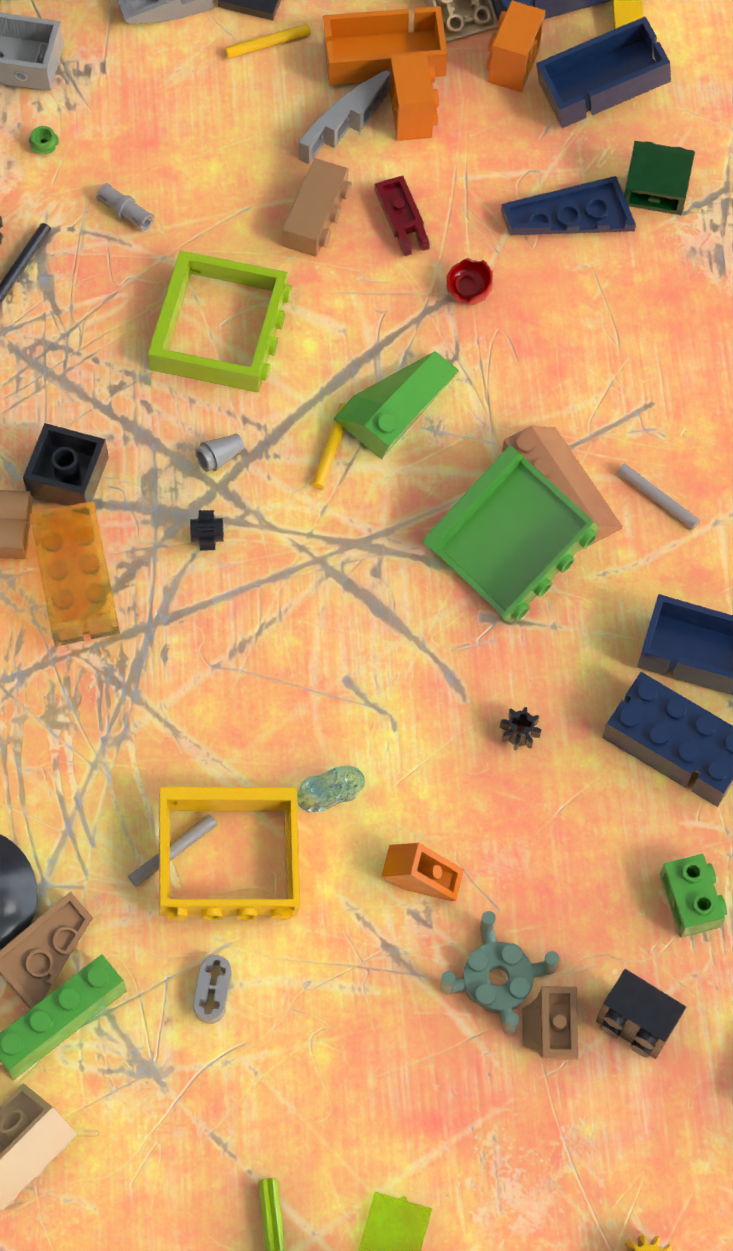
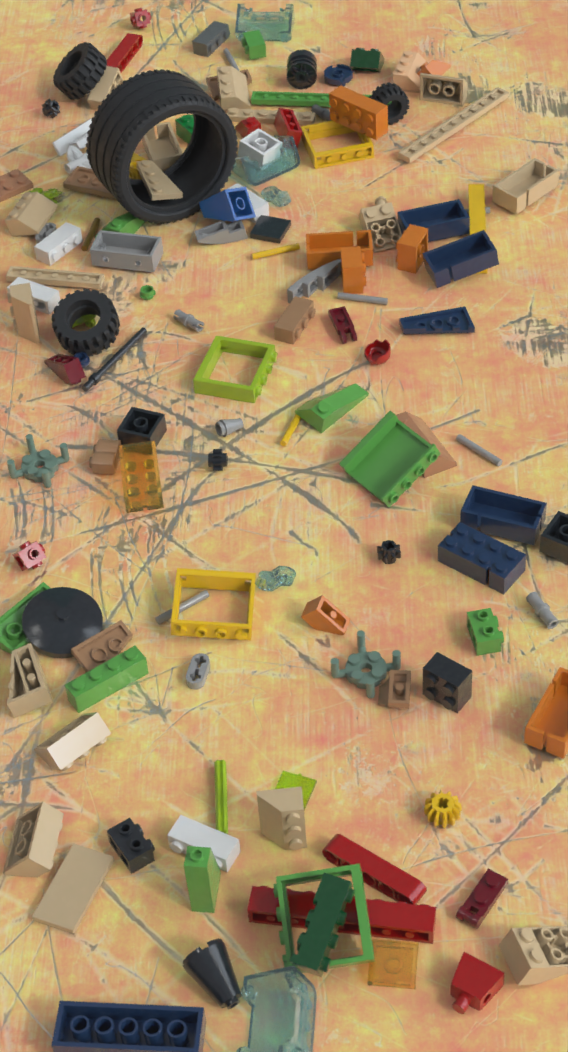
camera: 10 degrees right, 20 degrees down
dark green slope [624,141,695,216] -> none
none -> light grey bar [337,292,388,305]

